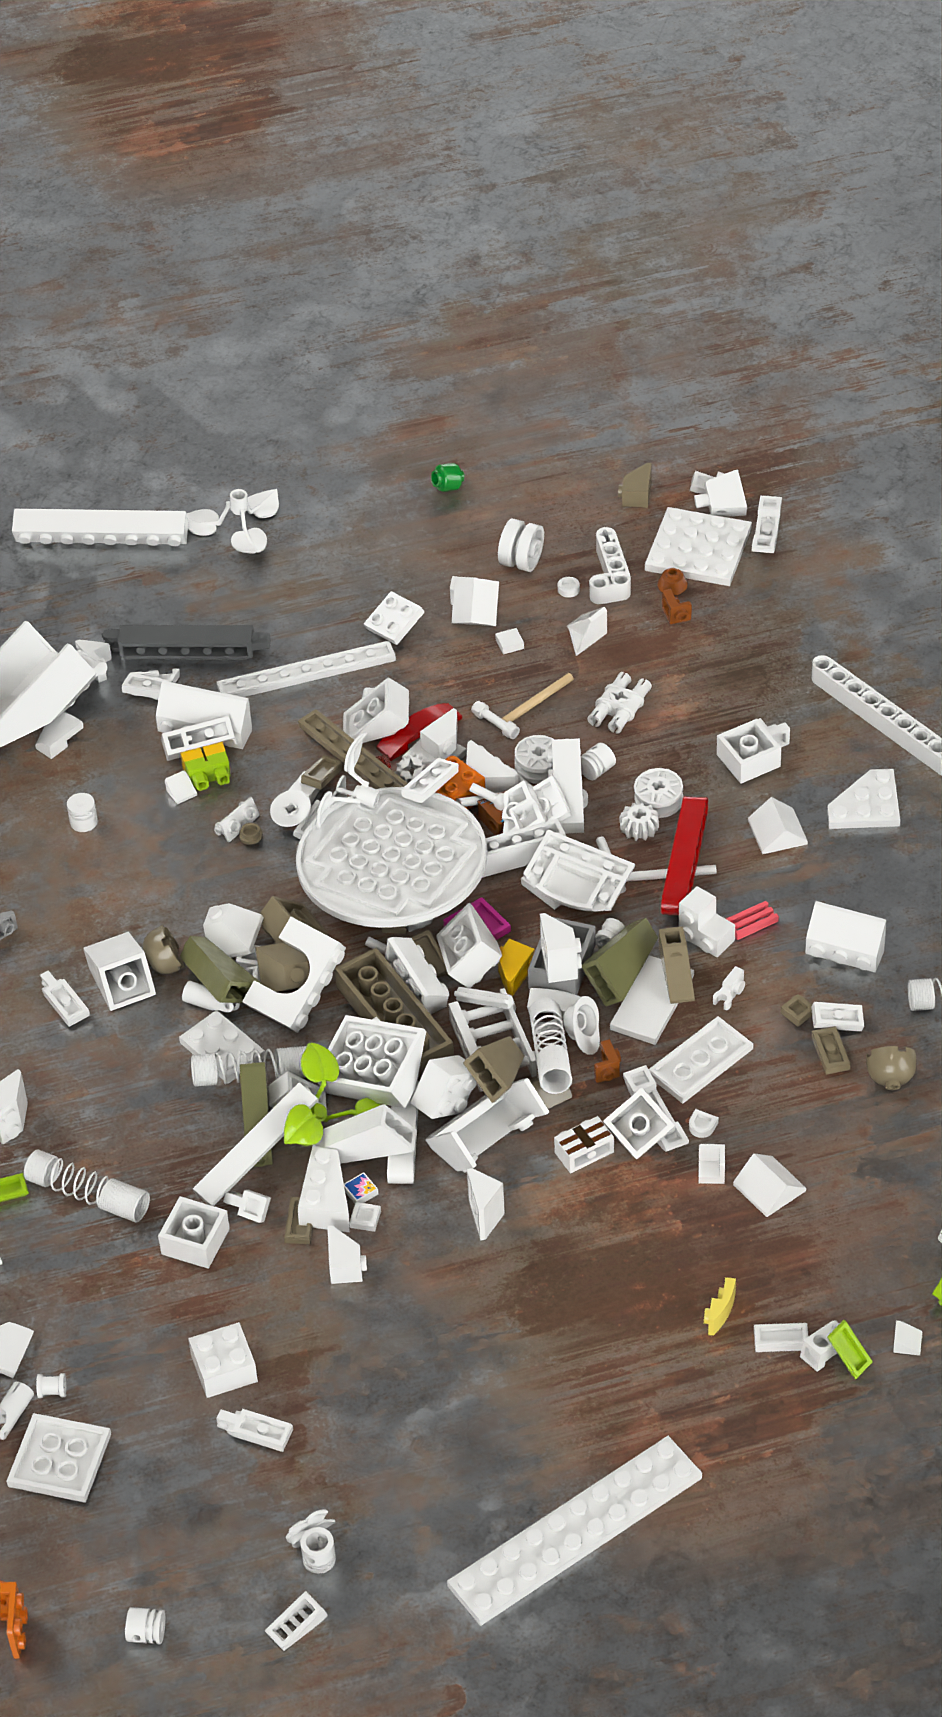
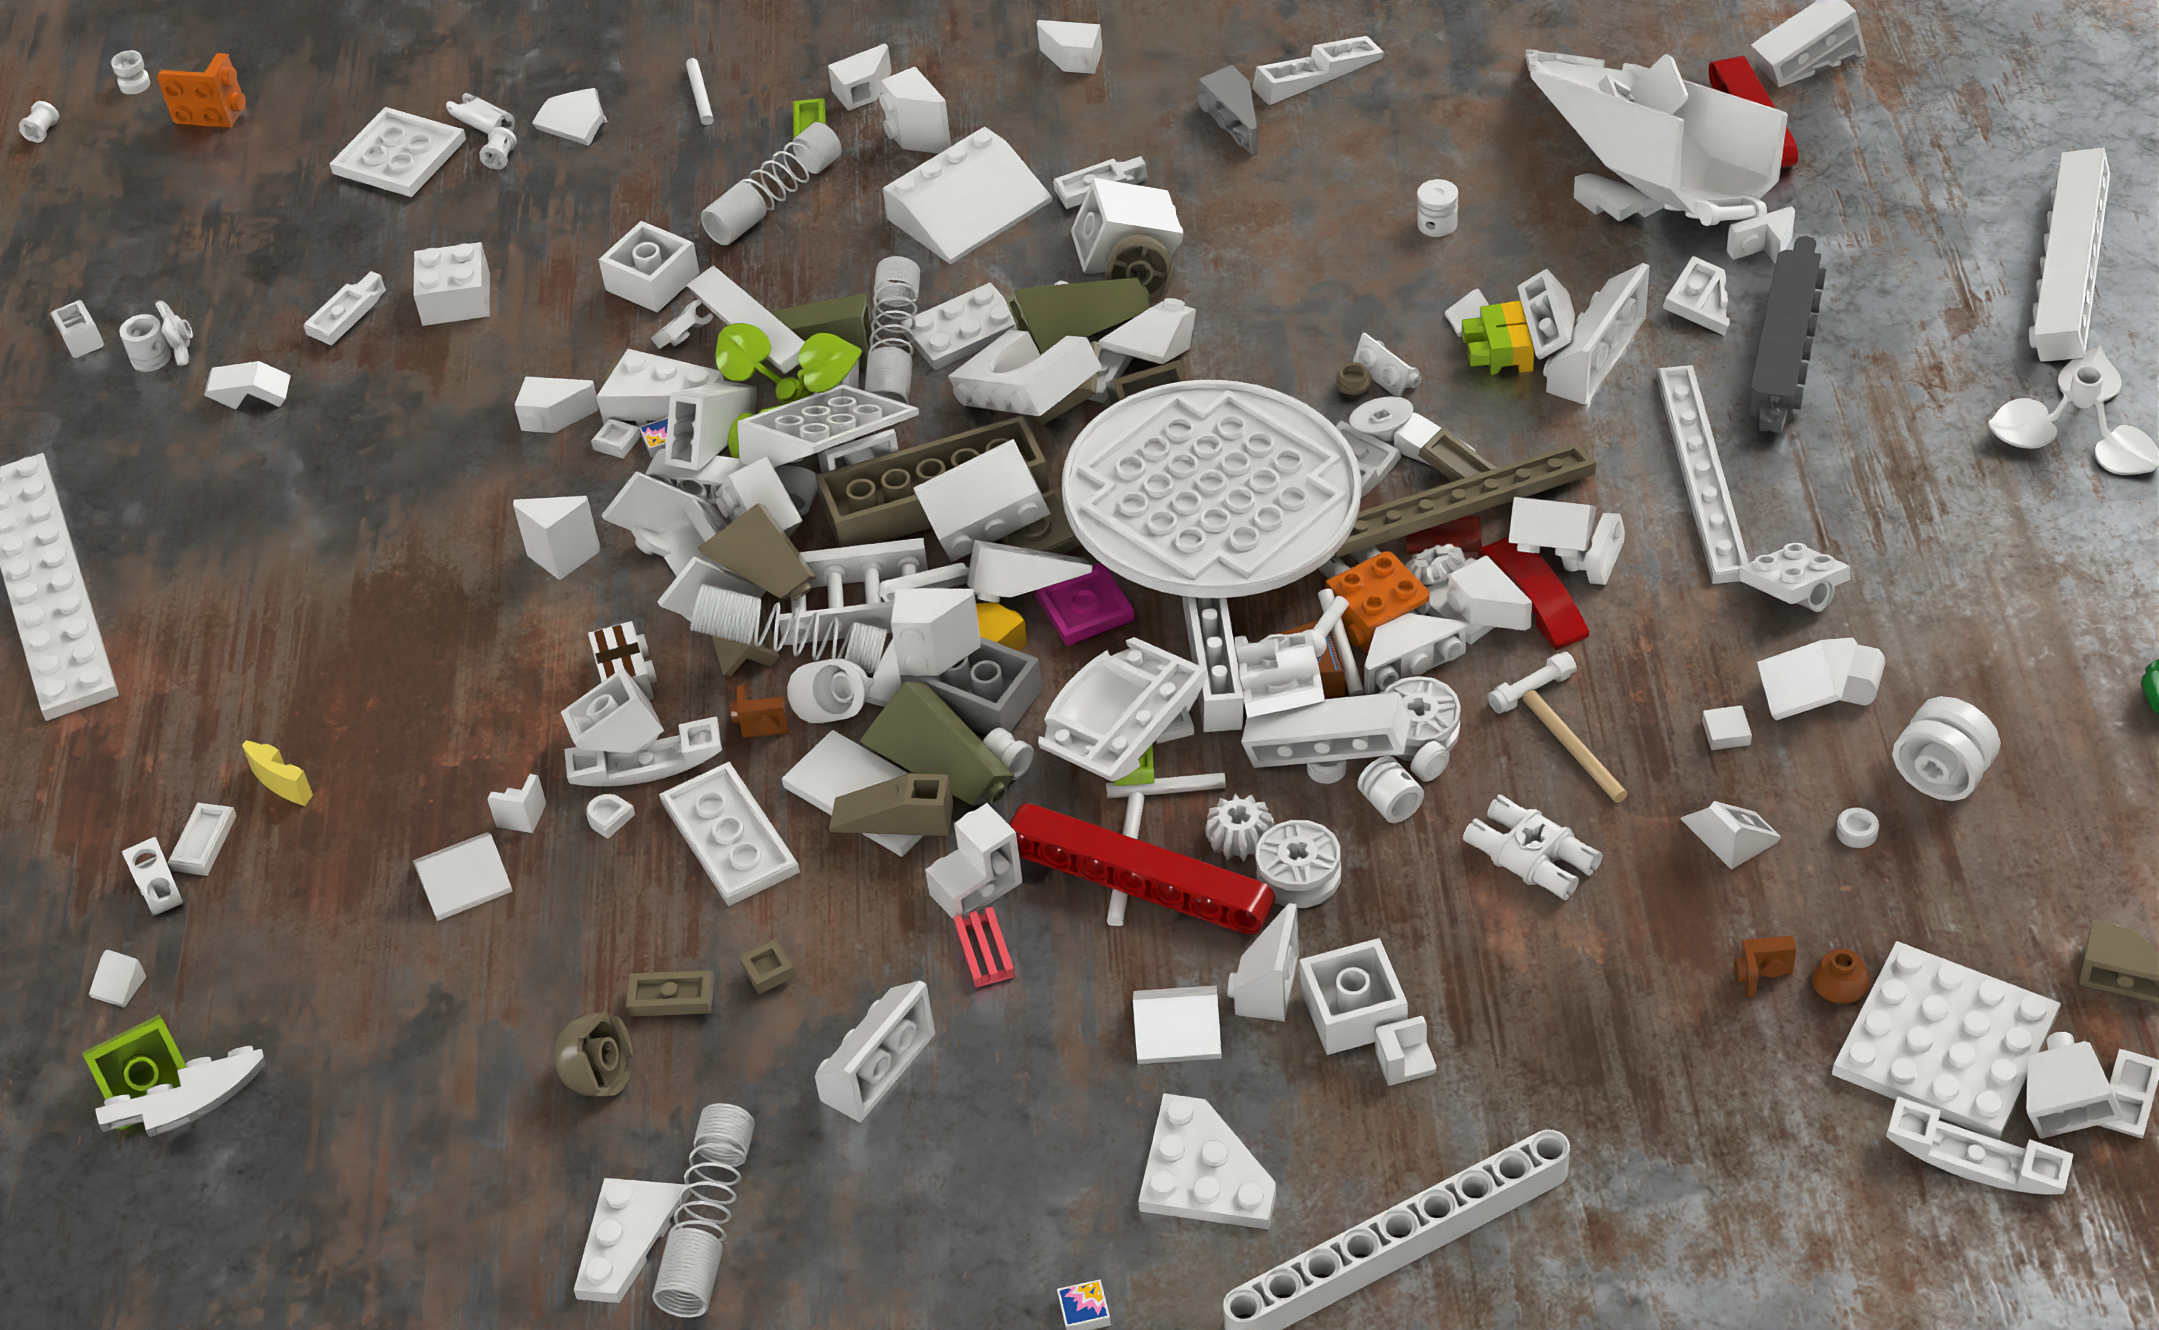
camera: 105 degrees right, 0 degrees up
white piece [125,1607,165,1644] -> none
white plant [315,732,381,830] -> none
white plate [402,758,458,803] -> none
white beam [589,527,631,604] -> none
white plate [713,966,745,1010] -> none
white plate [811,1002,864,1031] -> none
lime tile [827,1320,873,1379] -> none
none -> white slope [204,361,291,409]
none -> white slope [883,126,1052,265]
none -> white slope [1227,903,1299,1022]

